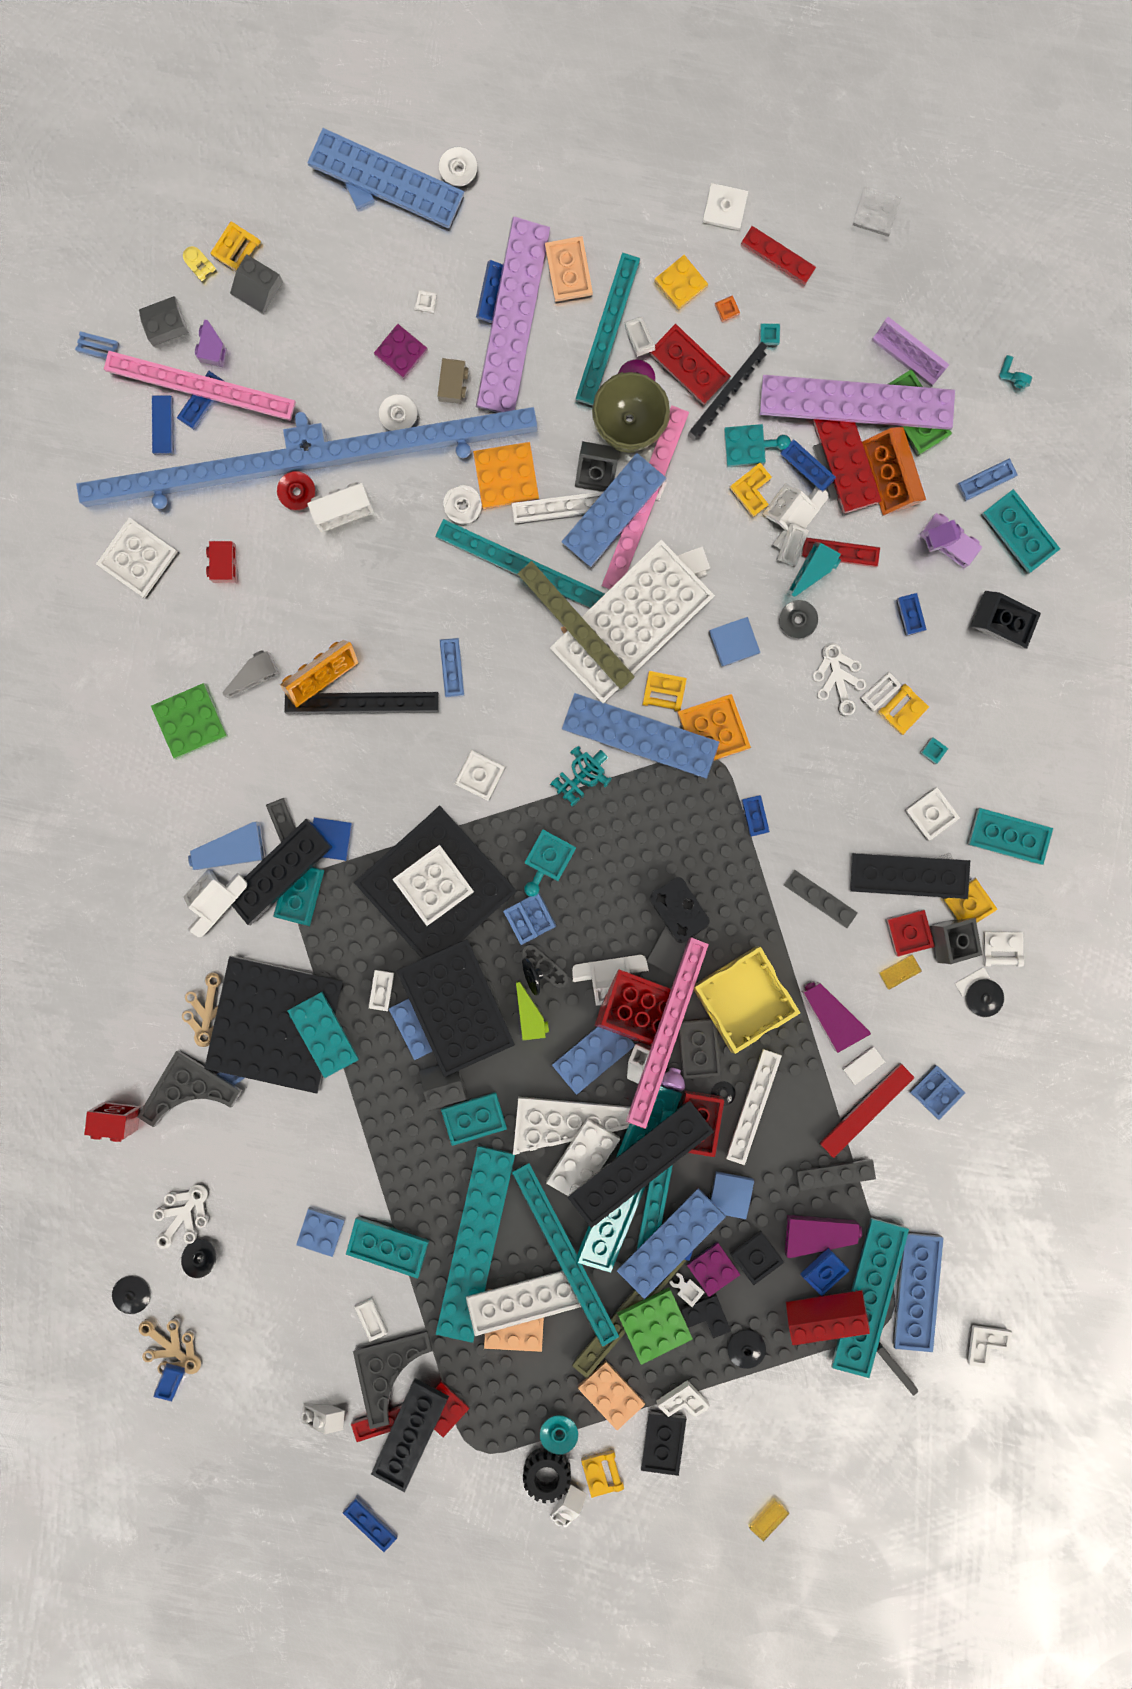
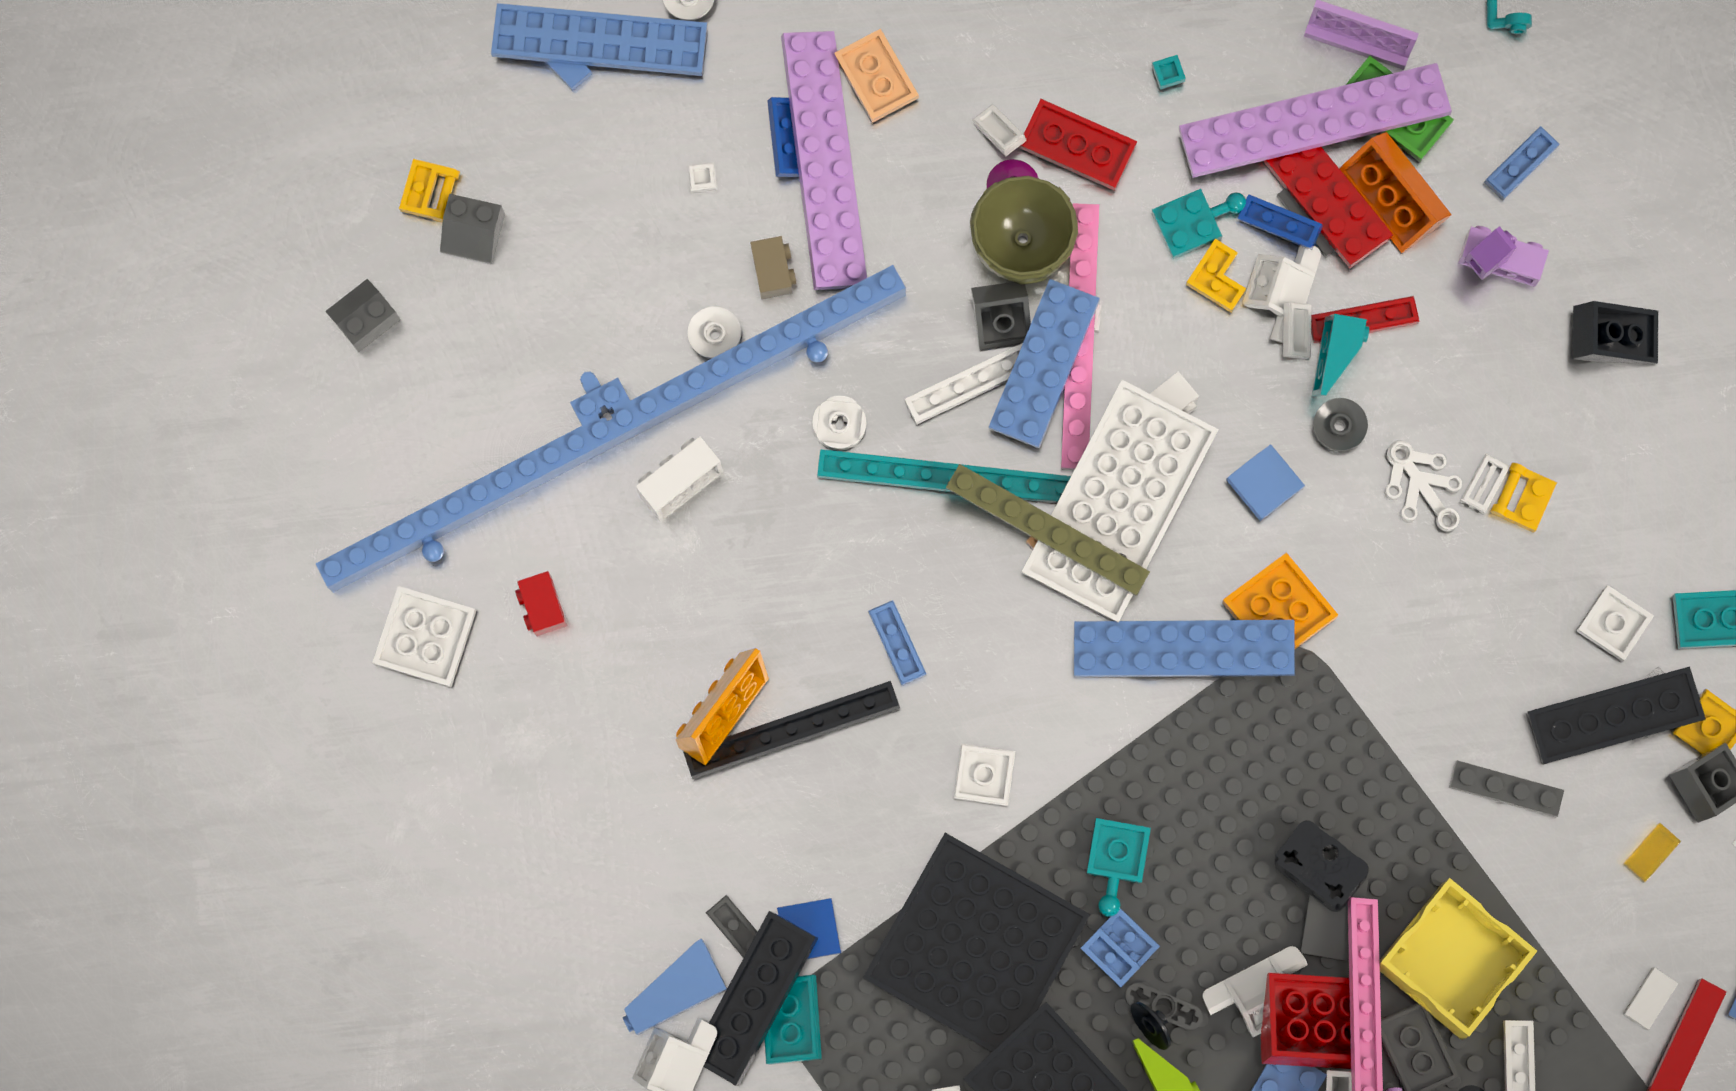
camera: 10 degrees left, 10 degrees down
medium blue tile [75,331,119,359] -> none
bright pink plate [104,351,296,421] -> none
bright green plate [151,683,228,759] -> none
blue tile [152,395,173,455] -> none
blue tile [177,371,224,430] -> none
light yellow plate [183,246,216,282] -> none
medium lavender slope [195,319,226,367] -> none
light grey slope [222,650,279,698] -> none
red dish [277,471,316,510] -> none
magenta plate [374,324,428,379] -> none
white plate [393,845,474,926] -> none
light orange plate [473,442,539,509] -> none
teal piece [550,746,612,807] -> none
teal plate [575,252,640,406] -> none
yellow plate [642,671,687,712] -> none
yellow plate [654,255,708,311] -> none
black plate [688,342,768,441] -> none
orange tile [715,295,740,322] -> none
blue plate [742,795,770,837] -> none
magenta slope [801,981,871,1053] -> none
red plate [886,910,935,957] -> none
blue plate [897,593,927,635] -> none
teal plate [921,737,949,764] -> none
teal plate [982,489,1061,574] -> none

